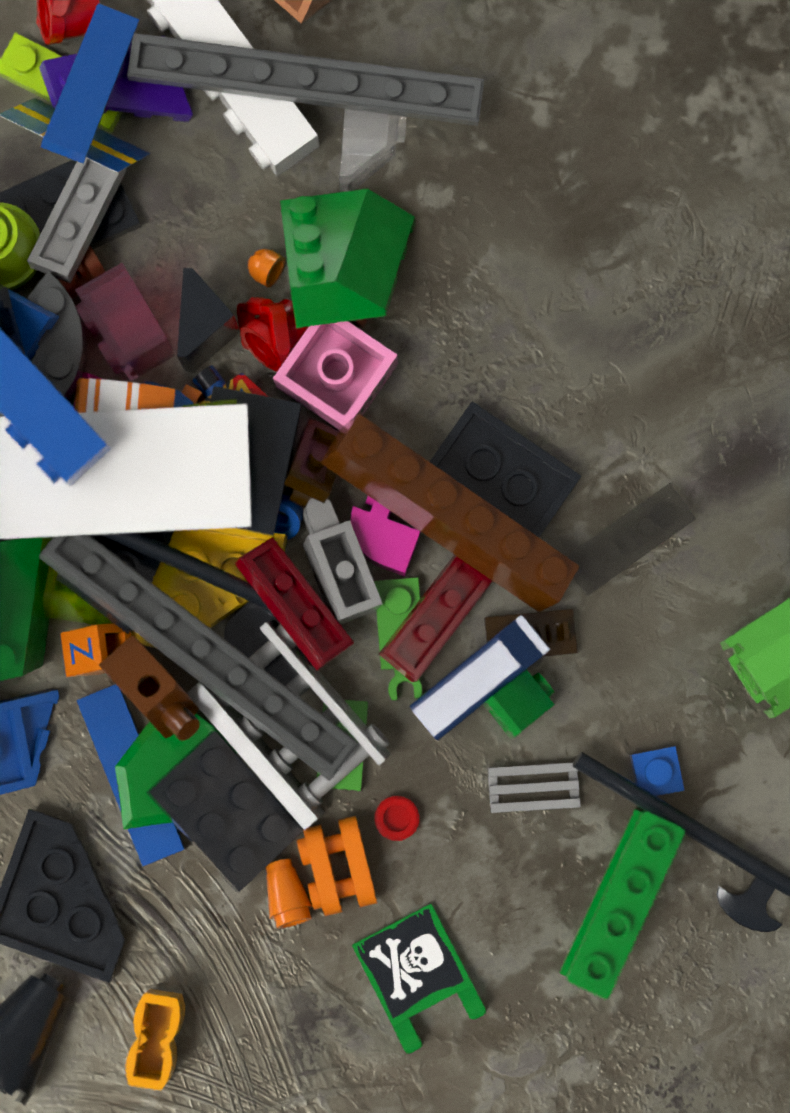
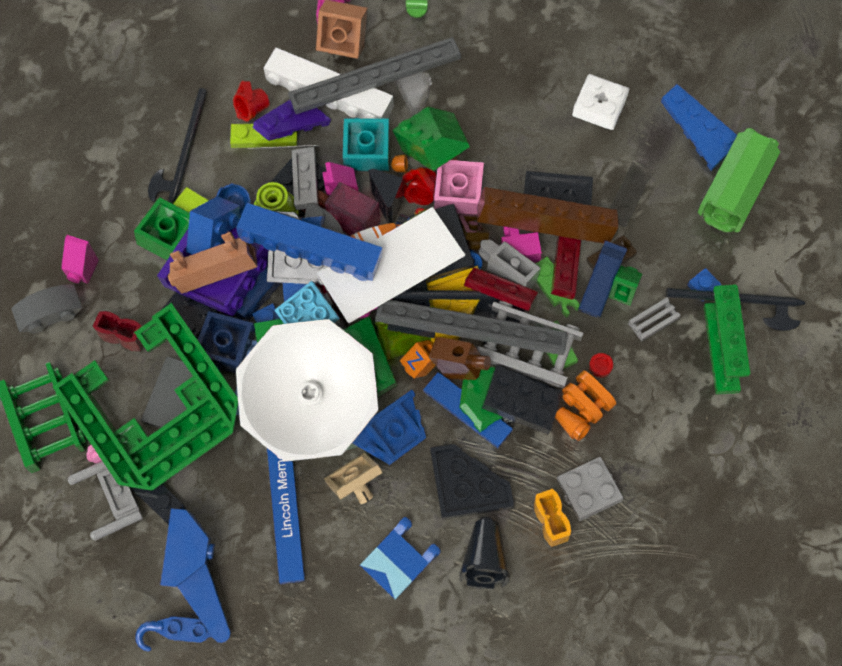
camera: 30 degrees left, 15 degrees down
blue tile [41,3,139,164] -> none
flag [352,904,486,1054] -> none
none -> dark pink slope [322,162,359,202]
none -> teal brick [343,119,390,171]
none -> light grey plate [557,457,623,522]
none -> white brick [572,74,629,130]

